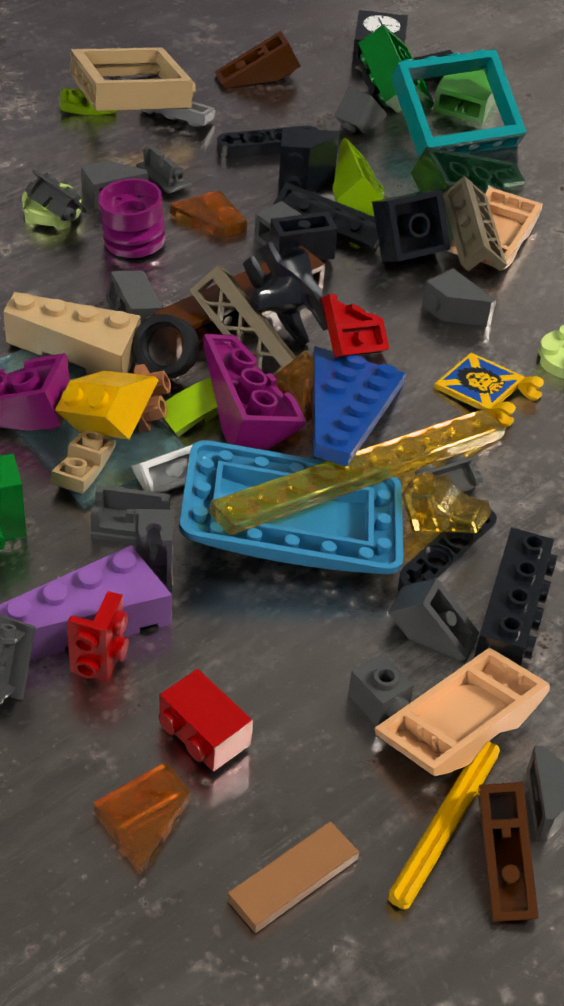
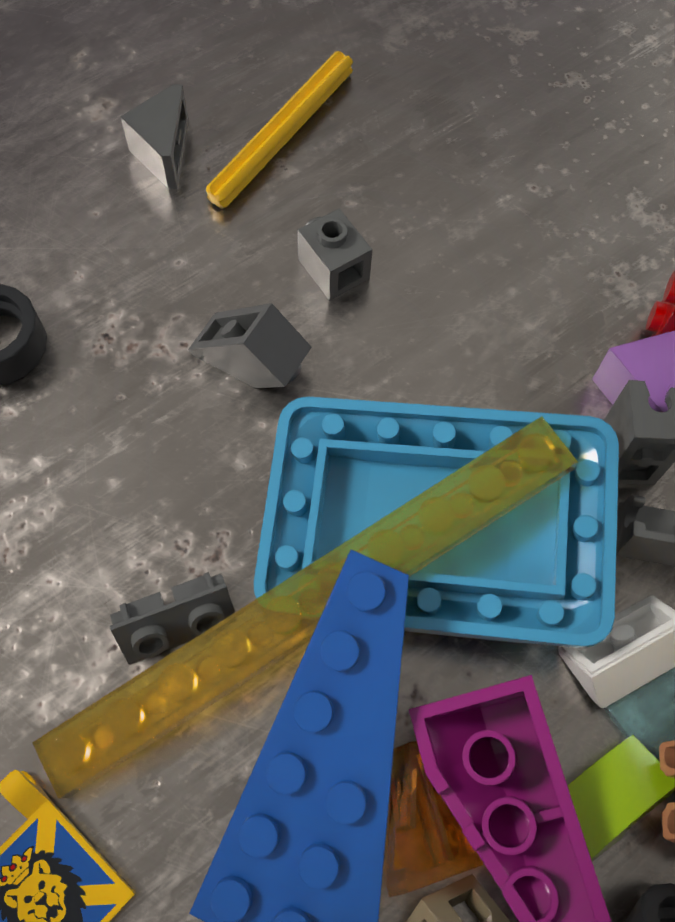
camera: 175 degrees left, 20 degrees up
clear orange wing [94,761,190,873] -> none
red brick [158,668,253,772] -> none
medium nougat tile [227,821,359,933] -> none
light nougat slope [375,648,550,776] -> none
black beam [397,505,497,592] -> none
clear yellow arch [402,473,491,533] -> none
black brick [474,527,558,666] -> none
reddish brown slope [477,782,539,922] -> none

